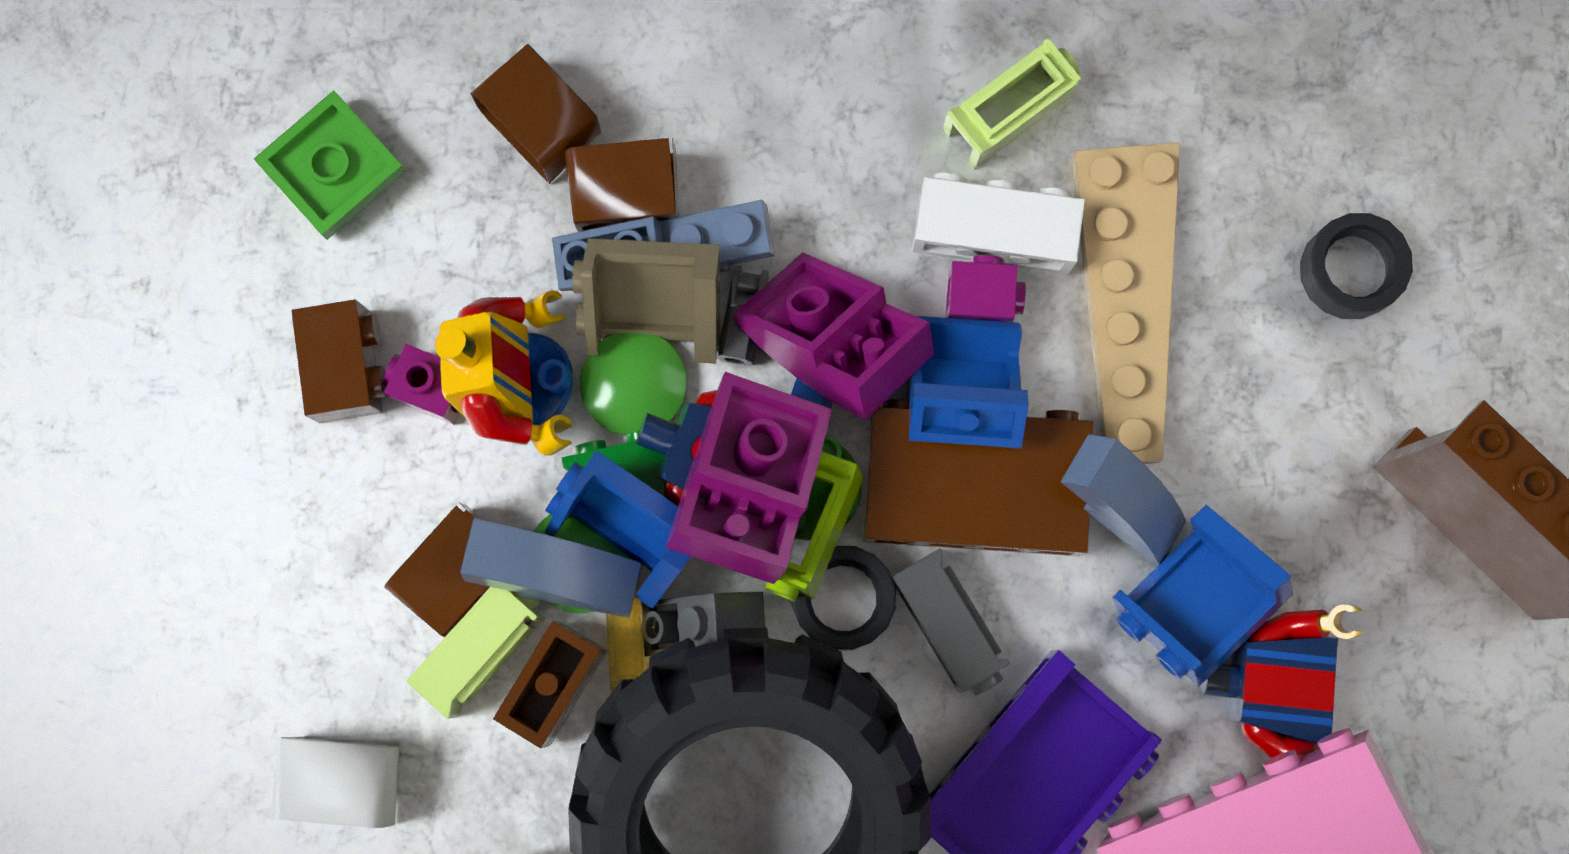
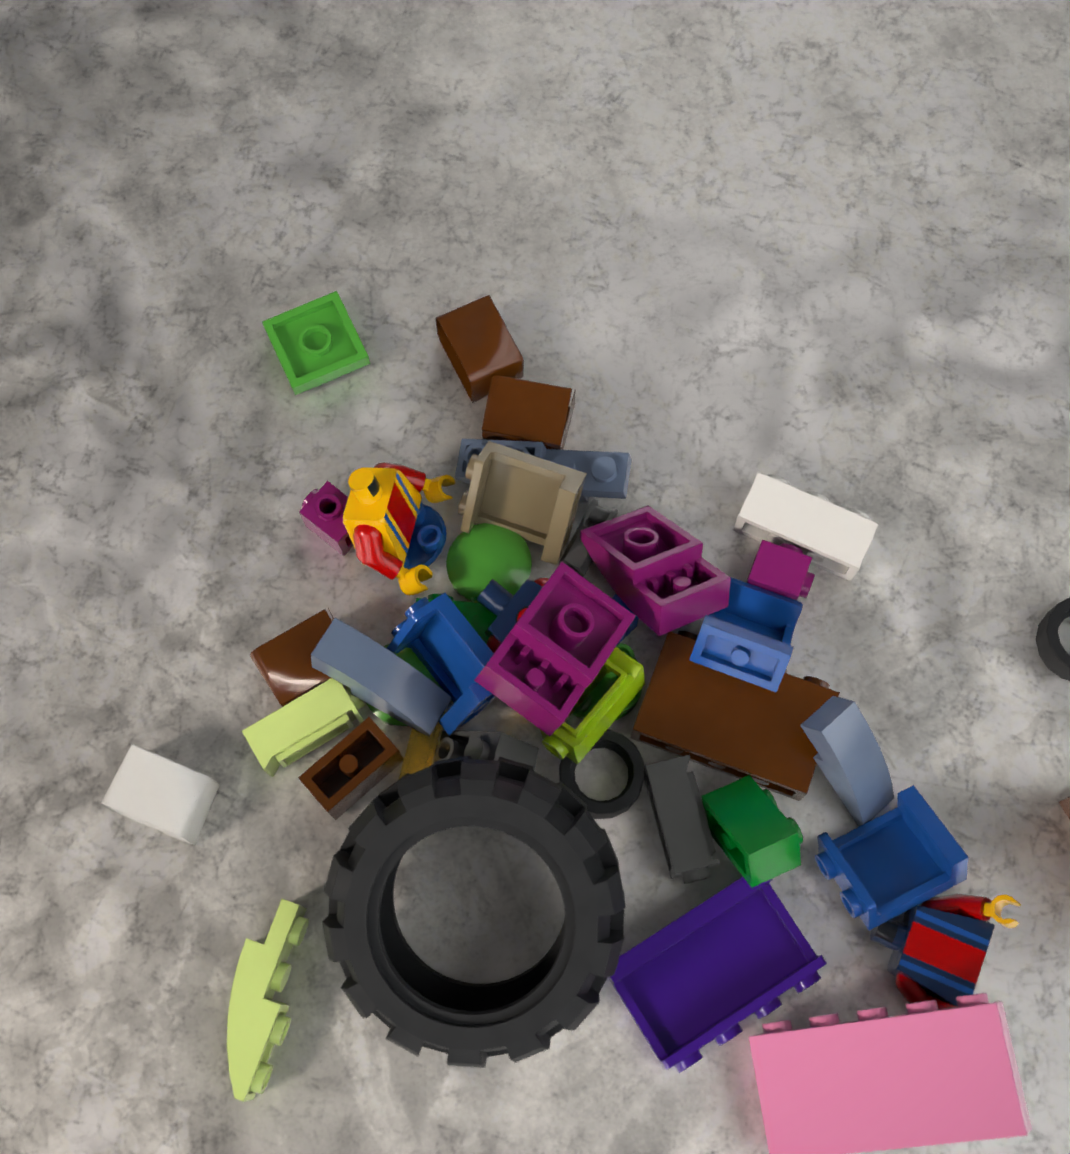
camera: 15 degrees right, 10 degrees down
reddish brown brick [291,299,387,423] -> none
yellowish green window [943,38,1081,169] -> none
tan wing [1072,142,1180,464] -> none
none -> green brick [701,775,803,888]

